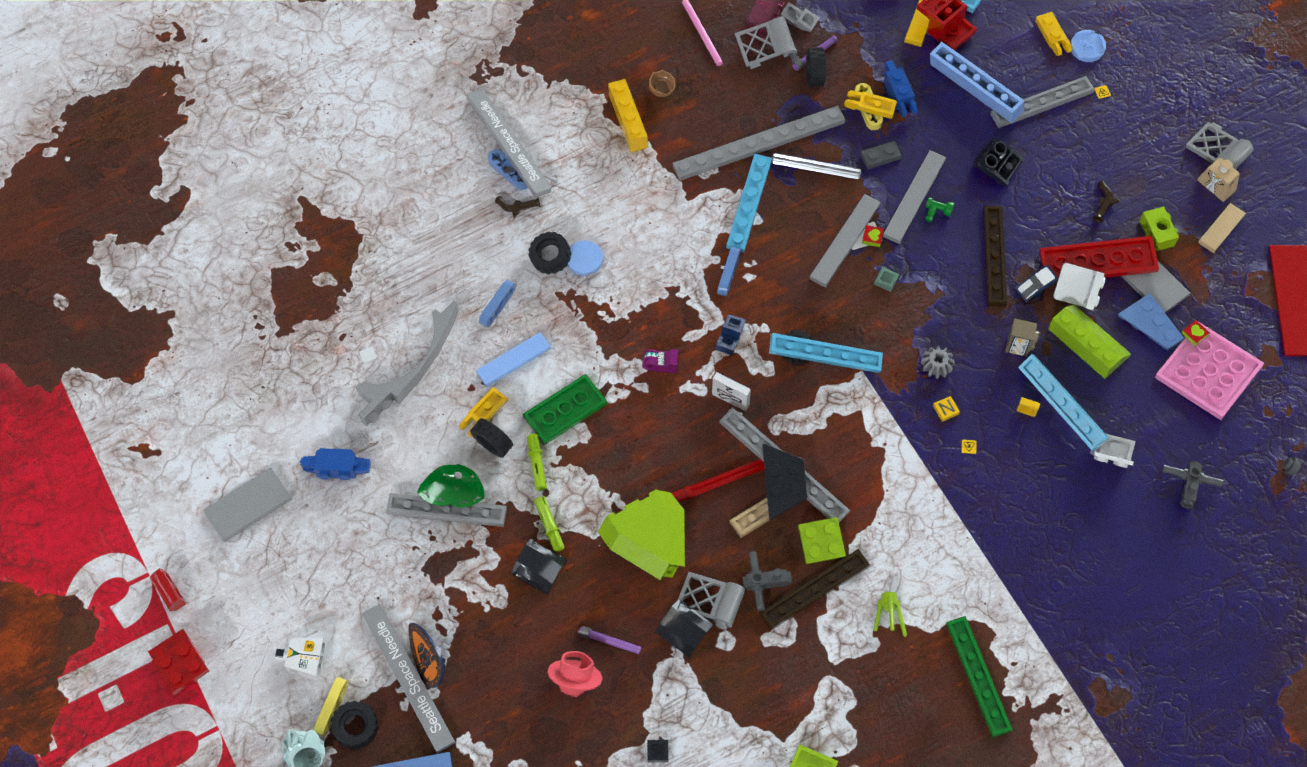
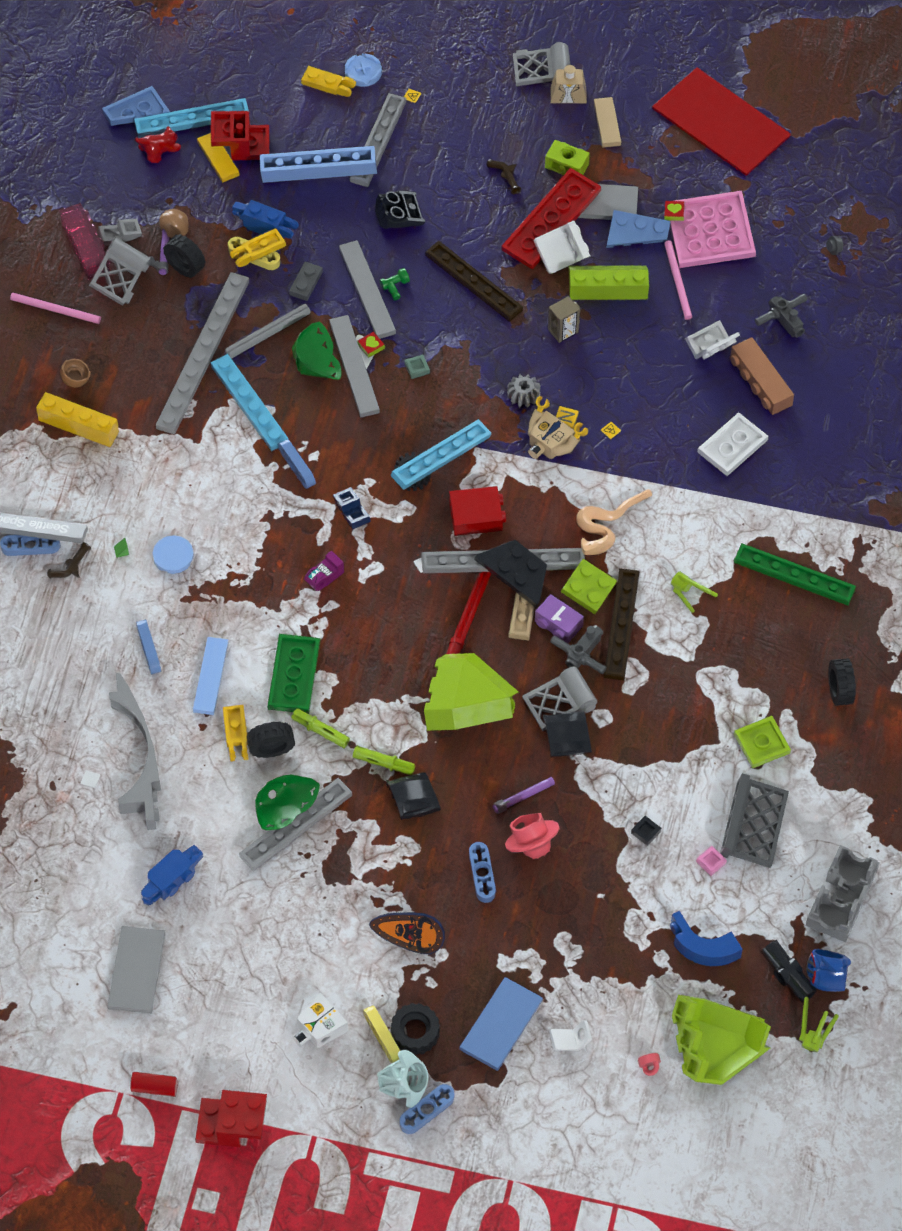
camera: 50 degrees left, 5 degrees down
light grey tile [362,604,455,753] -> none
black tyre [528,231,571,275] -> none
white tile [712,372,751,411] -> none
slope [1015,265,1058,304] -> none
yellow tile [1017,397,1040,417] -> none
medium azure plate [1018,354,1109,451] -> none
none -> bright green piece [114,538,129,558]
none -> medium nougat hair [159,208,188,238]
none -> green piece [292,321,342,380]
none -> red brick [449,486,506,536]
none -> medium blue beam [469,842,496,903]
none -> tan torso [528,396,588,459]
none -> medium lavender brick [535,594,584,643]
none -> light nougat animal [576,489,652,555]
none -> bright pink axle [664,241,692,320]
none -> white plate [698,412,768,476]
none -> nougat brick [730,337,794,415]

